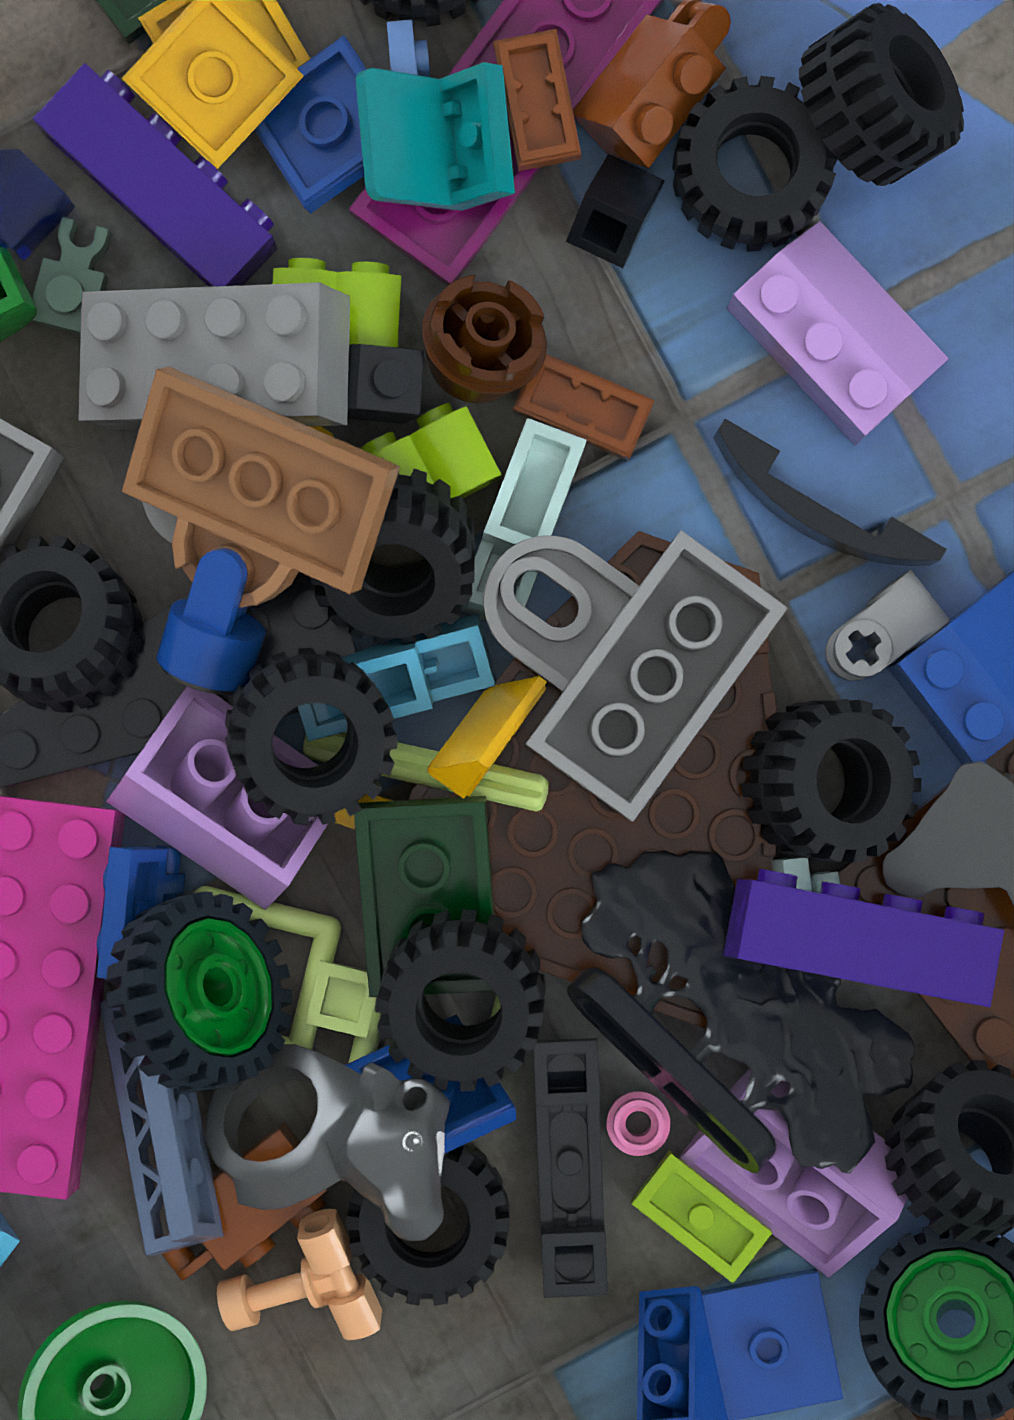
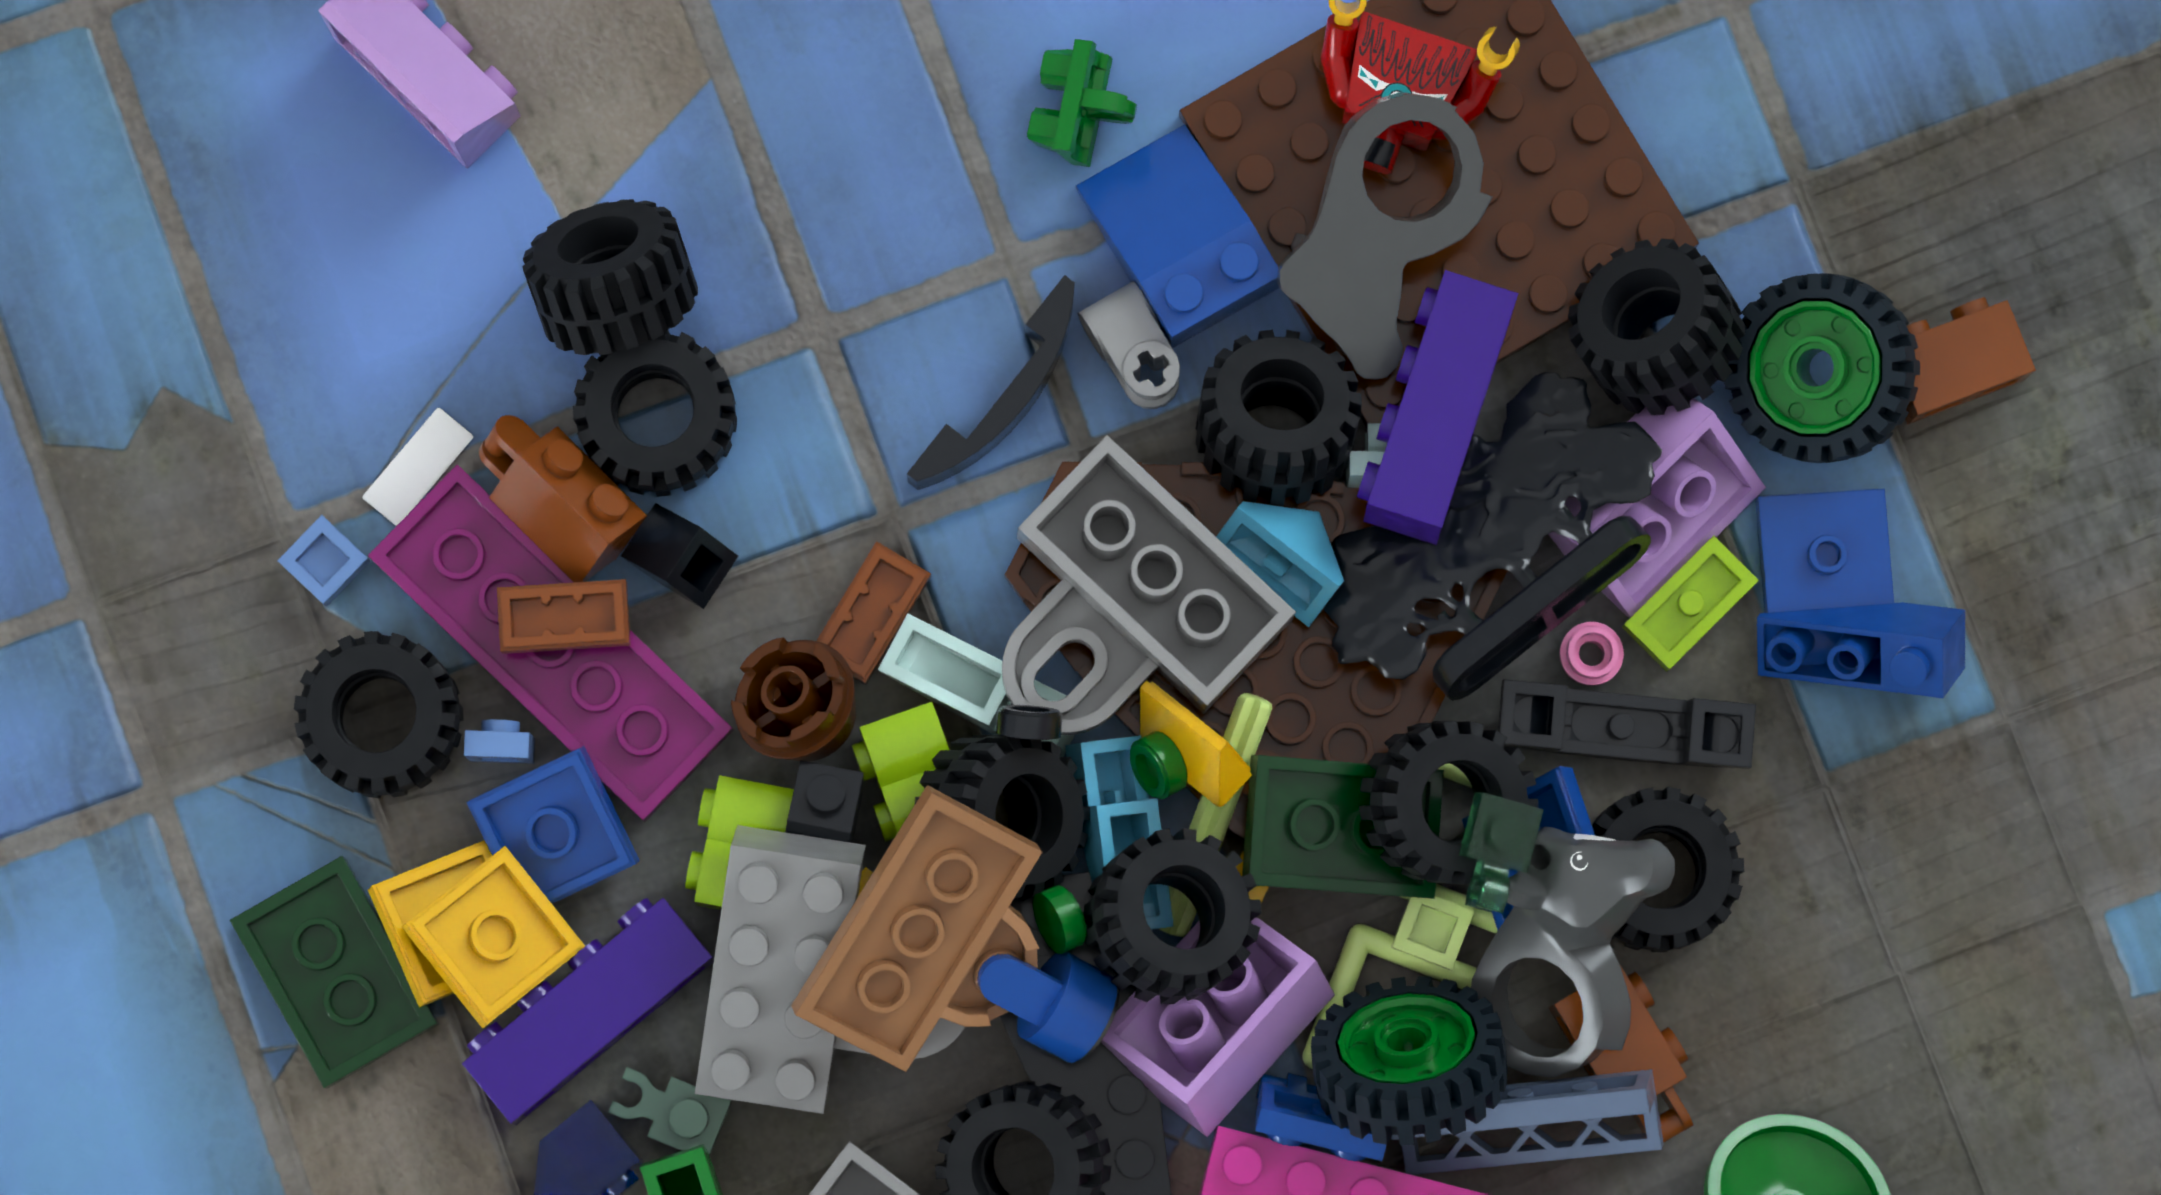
camera: 85 degrees left, 5 degrees down
light nougat bar [217,1209,382,1340] -> none
teal bracket [356,62,515,211] -> none
lavender slope [727,221,949,446] -> none
none -> black tile [996,705,1063,740]
none -> green tile [1033,885,1087,954]
none -> green tile [1130,731,1187,800]
none -> medium azure slope [1216,501,1344,627]
none -> clear green plate [1459,792,1544,913]

